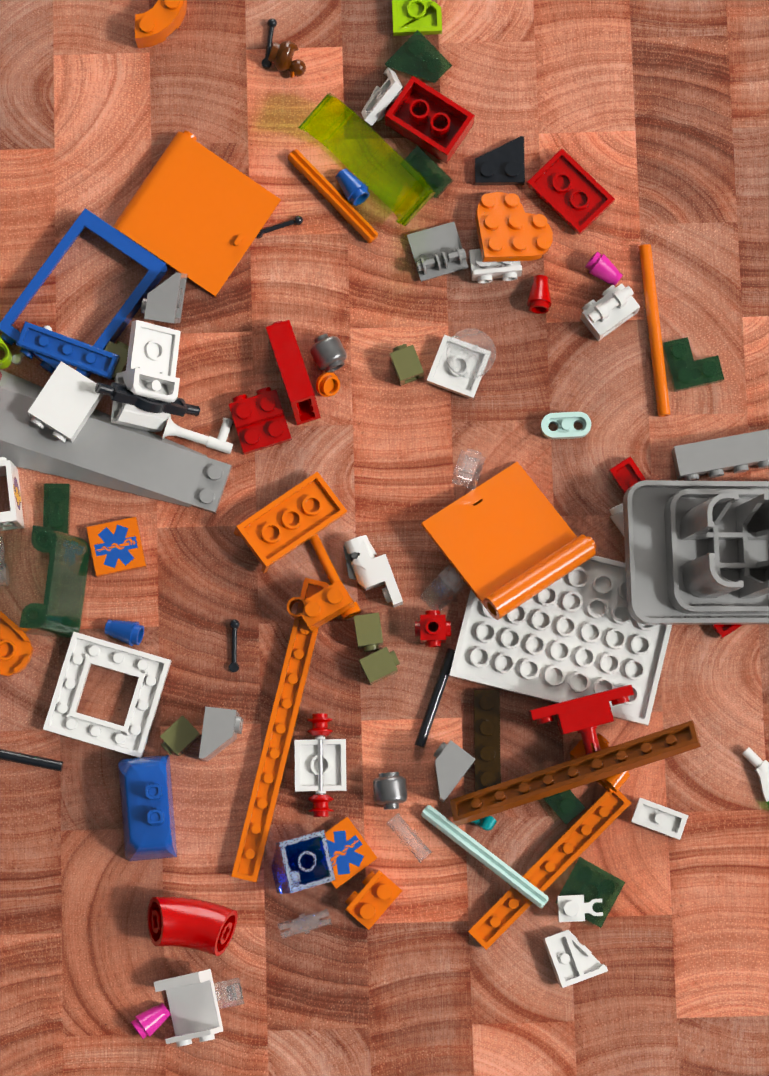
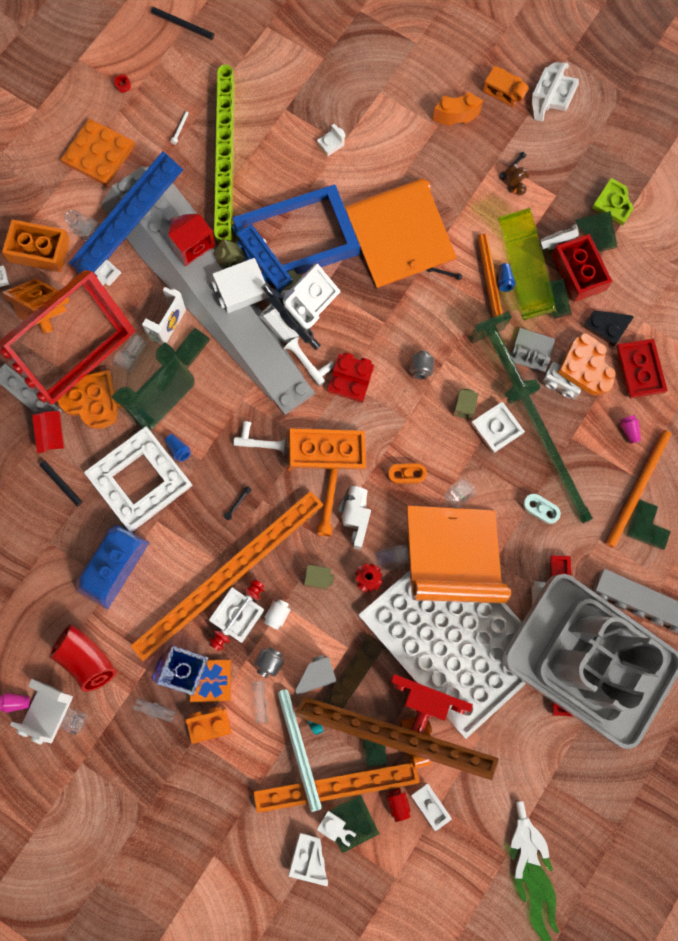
camera: 30 degrees right, 5 degrees down
orange tile [86,517,147,577] -> none
light grey slope [141,272,187,324] -> none
olive brick [160,715,202,756] -> none
light grey slope [199,706,243,762] -> none
red slope [266,320,321,425] -> none
orange hinge [287,580,355,631] -> none
orange plate [316,372,340,397] -> none
olive brick [354,612,383,652] -> none
black bar [415,648,455,748] -> none
clear tile [446,328,496,379] -> none
red cone [527,275,552,314] -> none
white brick [580,284,640,341] -> none
none -> olive brick [213,240,246,268]
none -> white piece [234,421,288,456]
none -> white brick [264,599,291,630]
none -> white bracket [317,124,345,157]
none -> red brick [386,789,411,822]
none -> orange plate [388,463,427,484]
none -> clear green piece [469,311,593,523]

